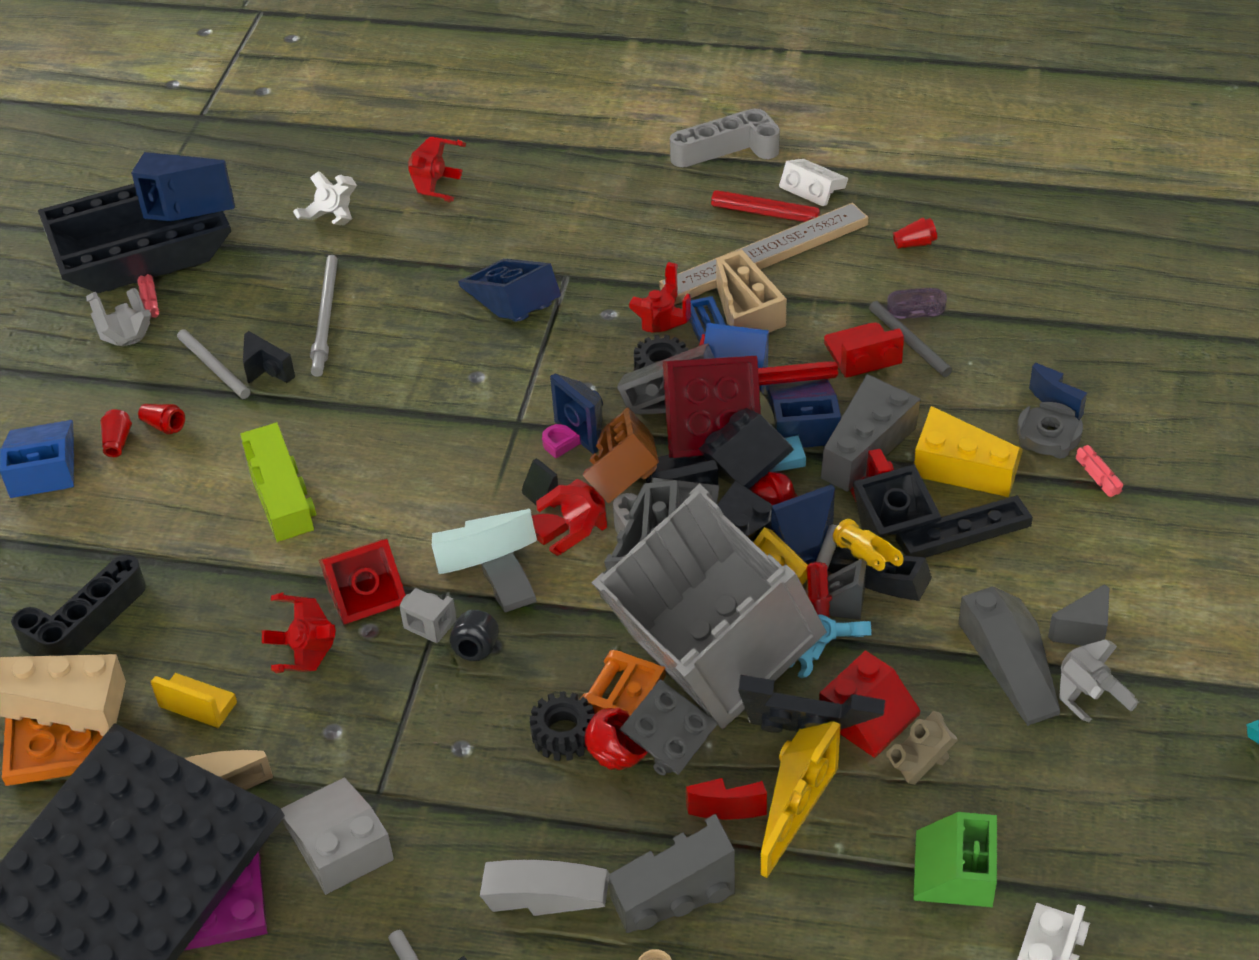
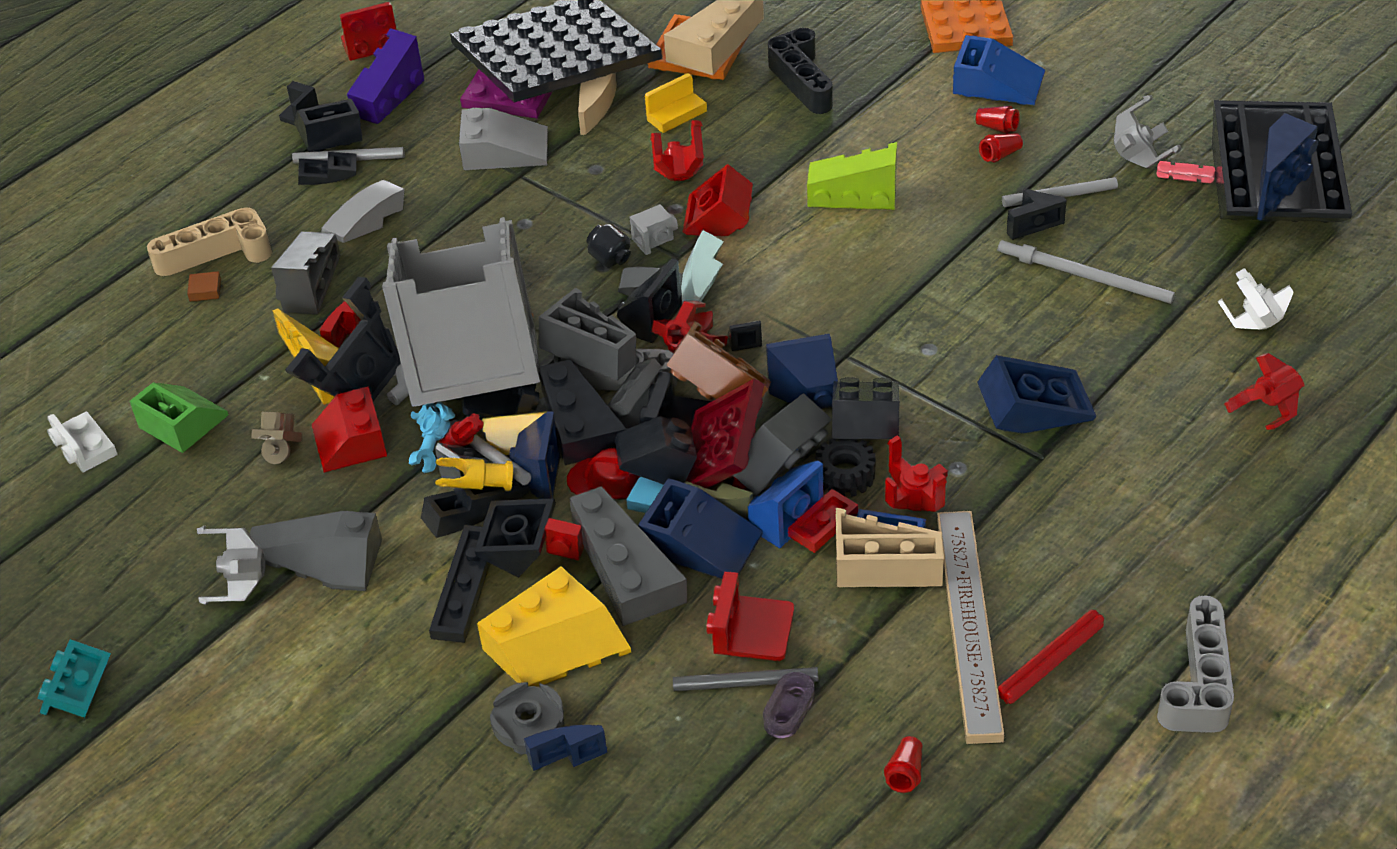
camera: 120 degrees right, 0 degrees up
red axle [758,361,838,386] -> none
white bracket [779,159,848,206] -> none
dark grey slope [1048,584,1110,646] -> none
coral axle [1076,445,1123,497] -> none
none -> black slope [617,258,682,343]
none -> black brick [832,377,900,439]

